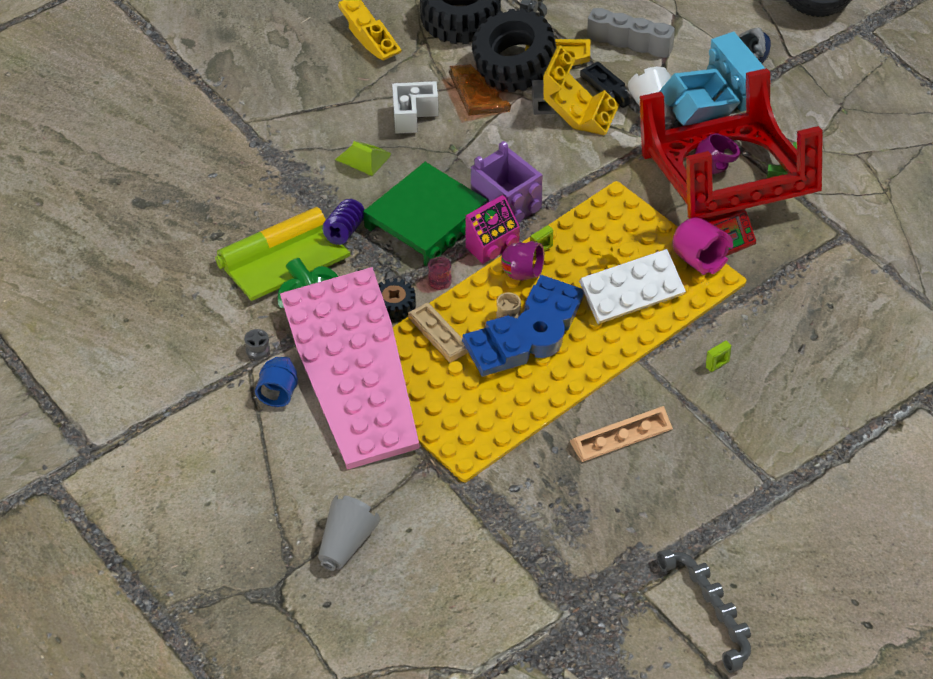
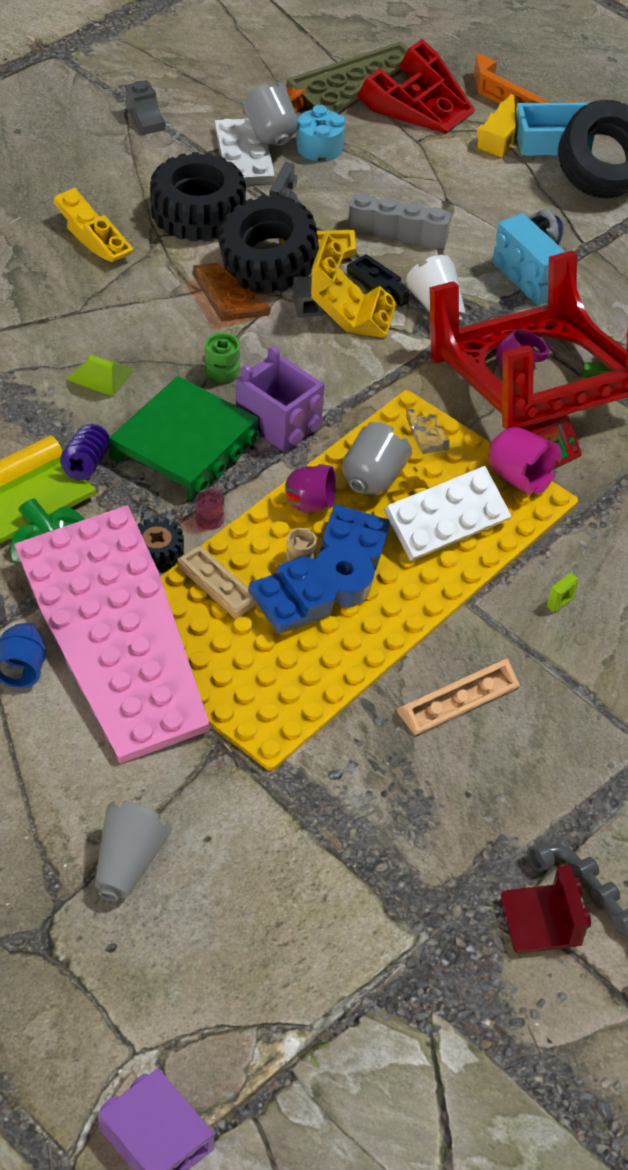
camera: 10 degrees left, 0 degrees up
white brick [392,81,438,134] -> none
dark pink slope [465,195,520,264] -> none
lime tile [530,225,553,256] -> none
medium azure piece [659,69,740,126] -> none
none -> bright green wheel [205,333,240,384]
none -> light grey cylinder [342,422,412,496]
none -> clear slope [406,409,449,454]
none -> dark red bracket [500,865,591,954]

